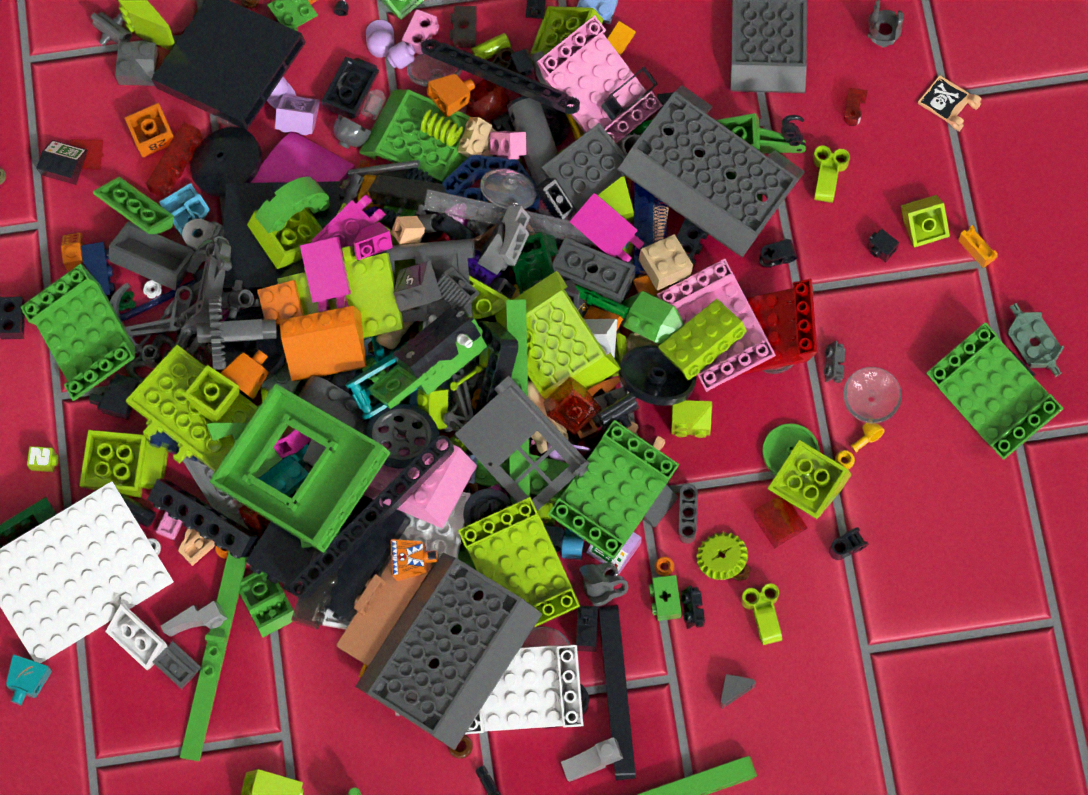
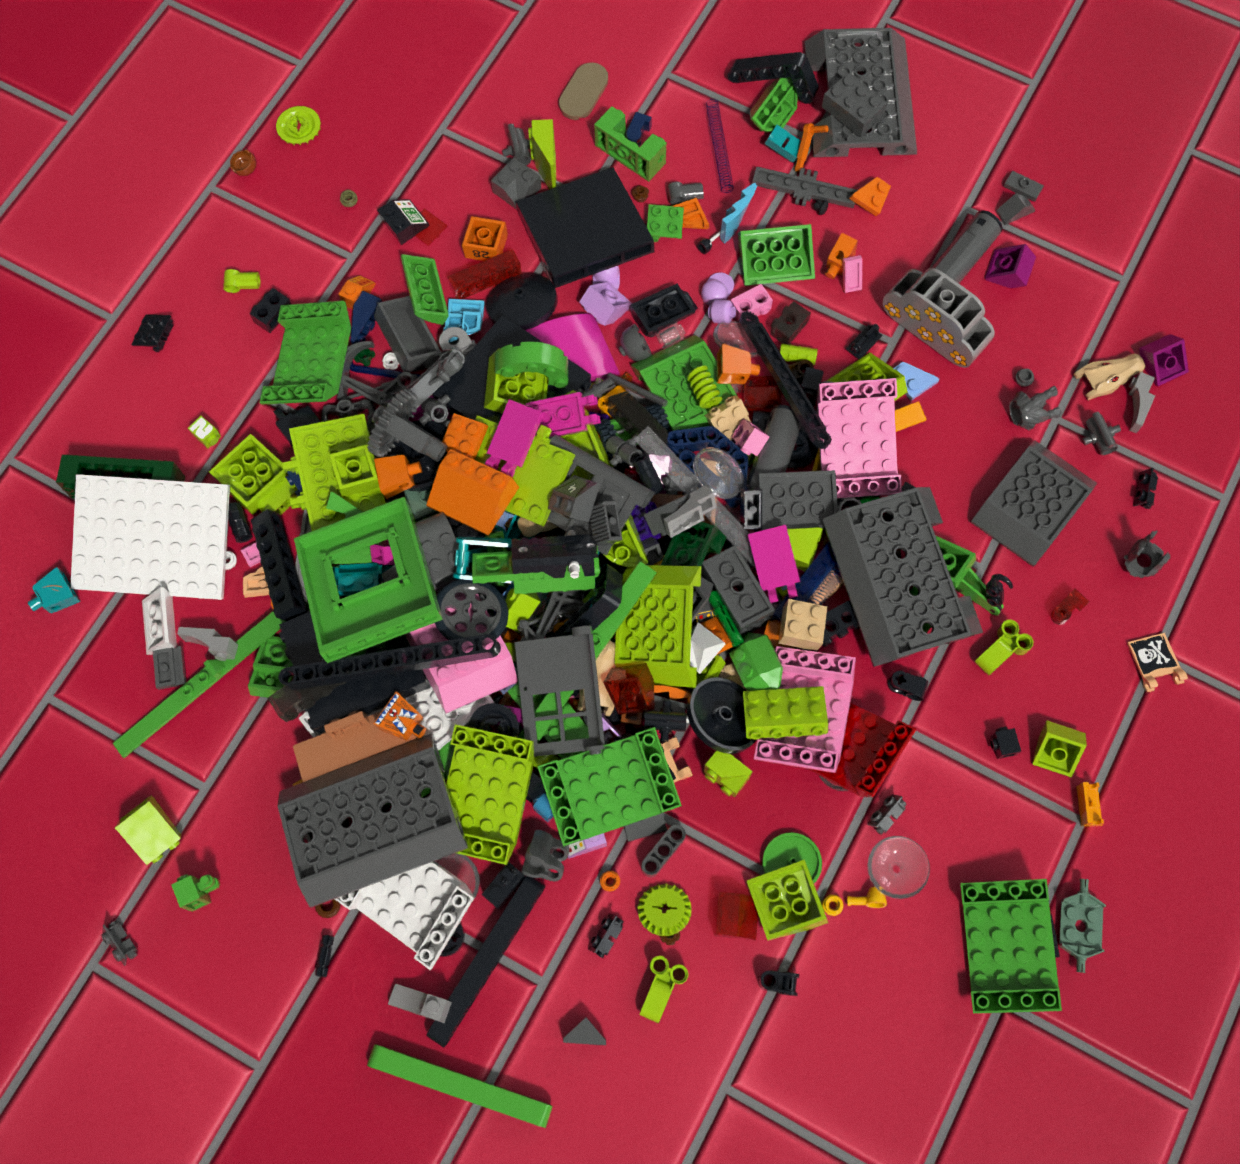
camera: 35 degrees right, 0 degrees up
dark pink slope [353,222,393,260] -> none
light nougat brick [391,216,425,244] -> none
lime hinge [450,365,483,391] -> none
black piece [601,66,658,120] -> none
bright green brick [649,575,681,621] -> none

